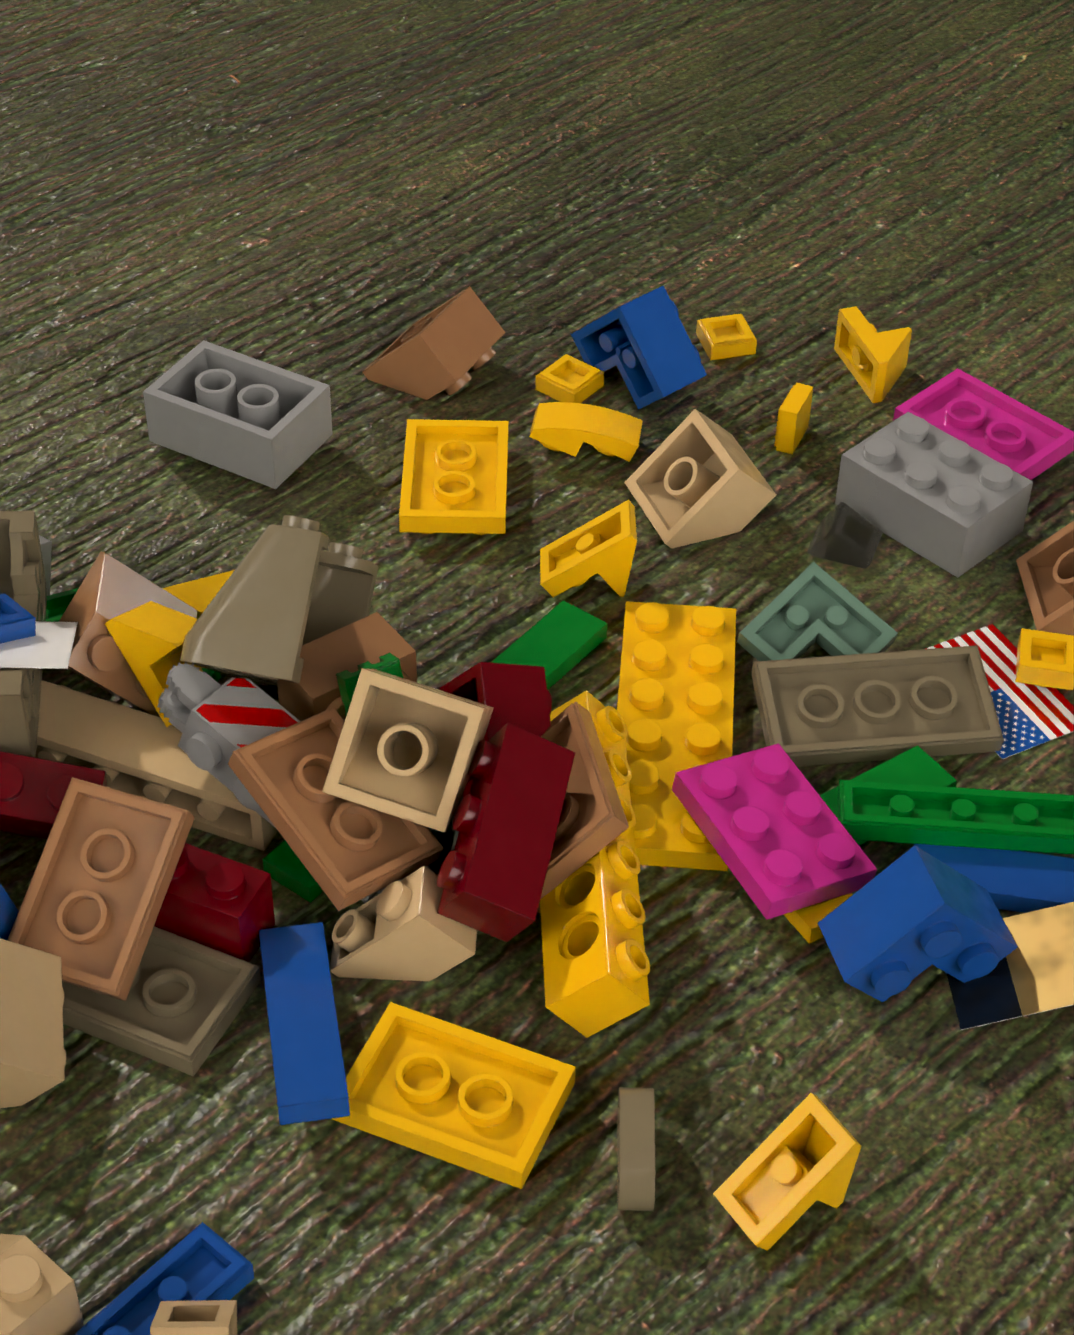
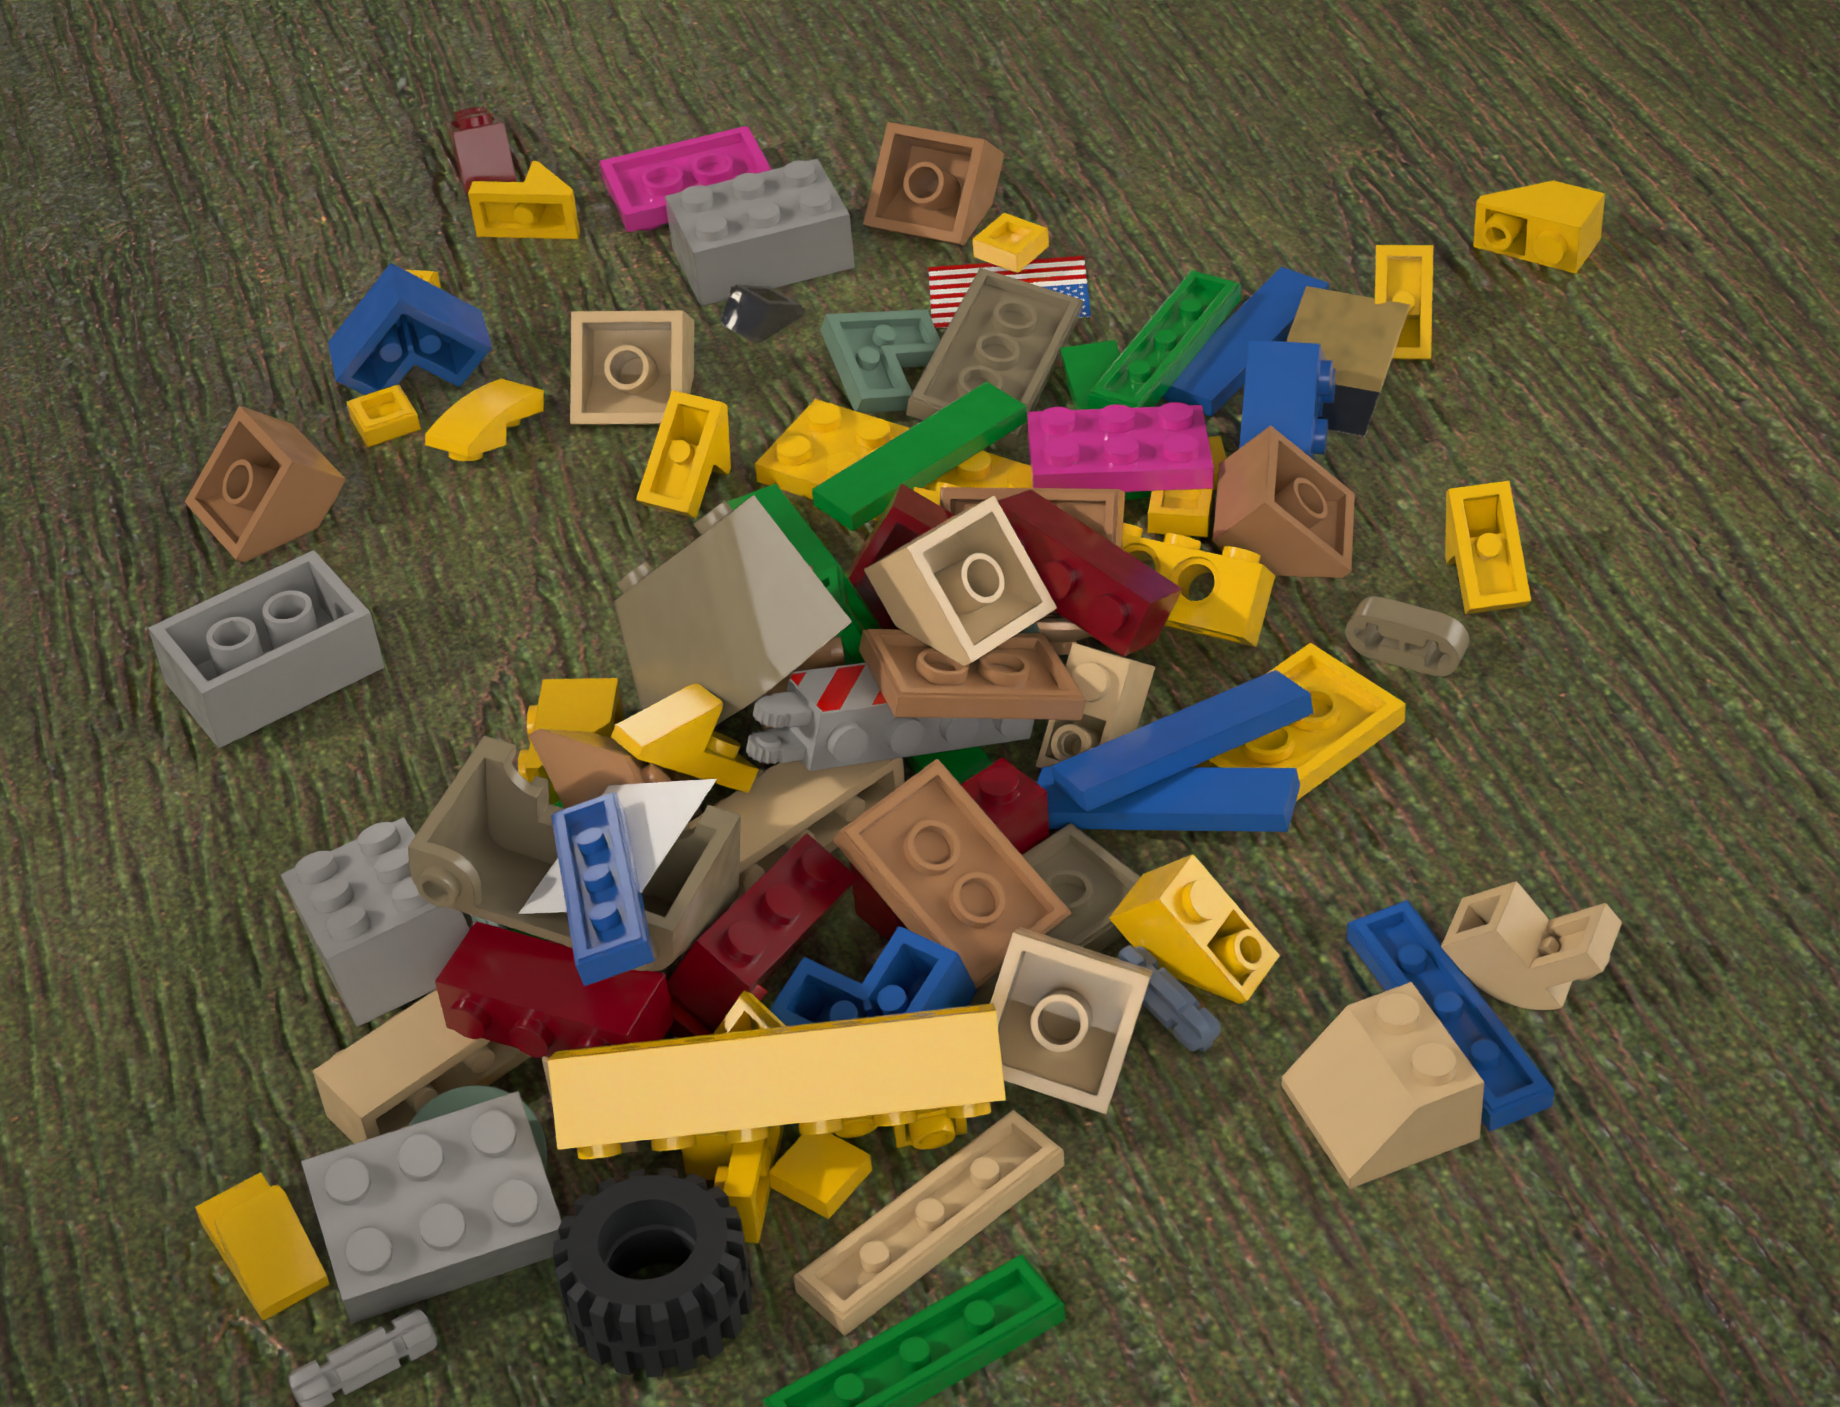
camera: 60 degrees left, 0 degrees up
yellow plate [399,419,509,535] -> none
yellow tile [775,382,813,455] -> none
none -> slope [445,106,517,195]
none -> green tile [812,381,1027,532]
none -> blue tile [1051,670,1313,812]
none -> yellow slope [1109,854,1280,1004]
none -> sand blue axle [1117,945,1221,1052]
none -> yellow plate [1147,488,1213,537]
none -> medium nougat slope [1212,425,1355,578]

